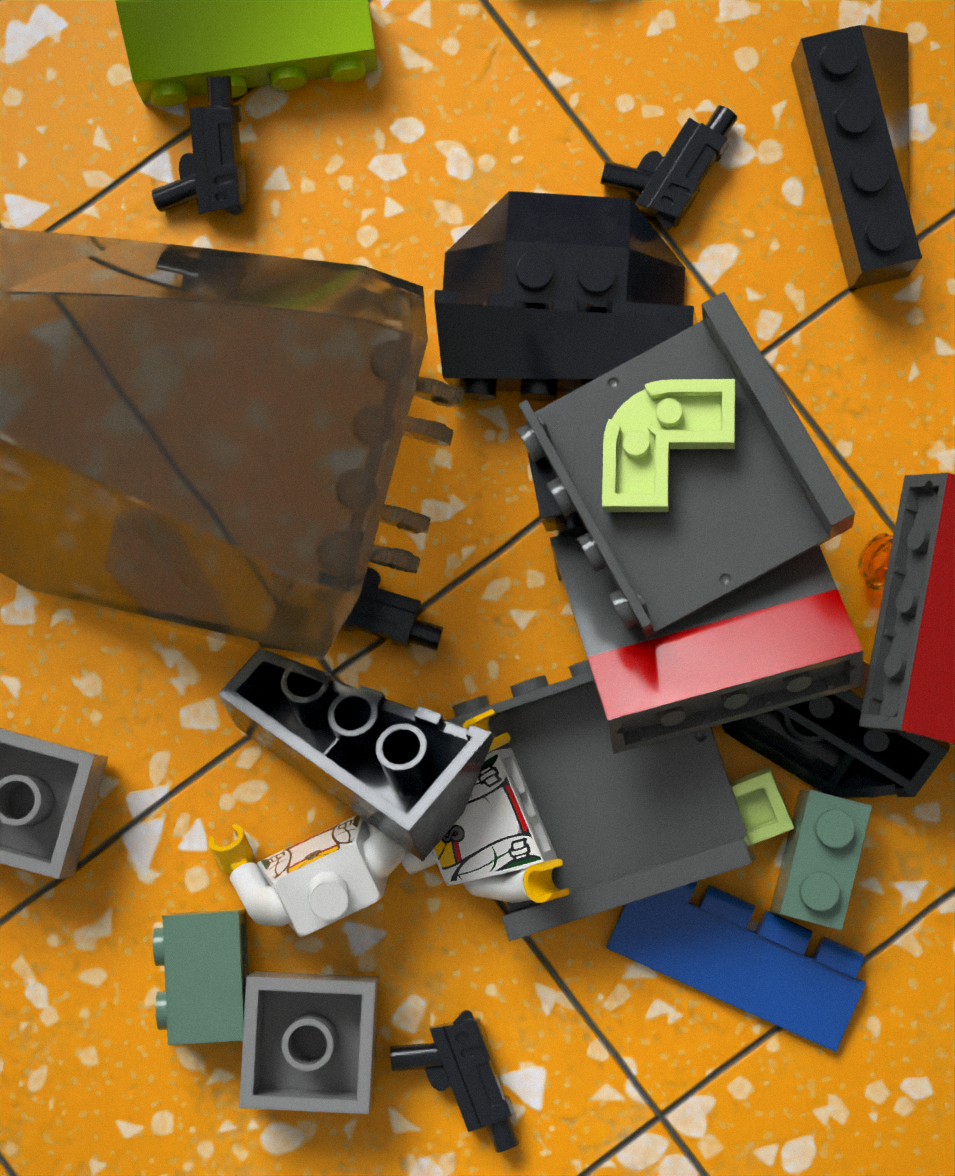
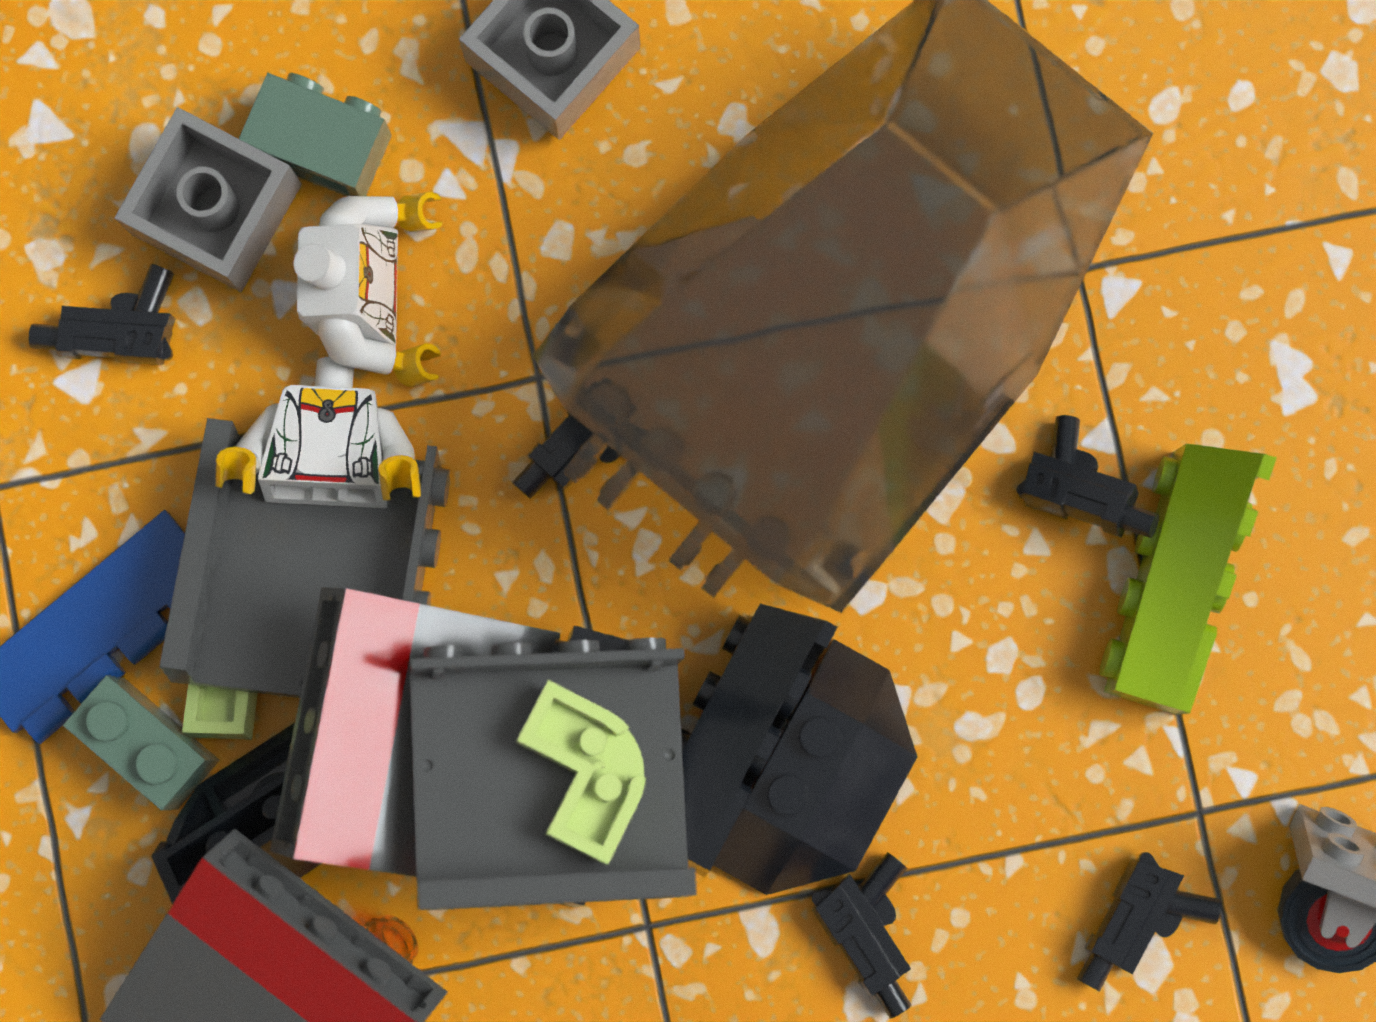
camera: 110 degrees right, 0 degrees up
black wedge [218,648,494,861] -> none

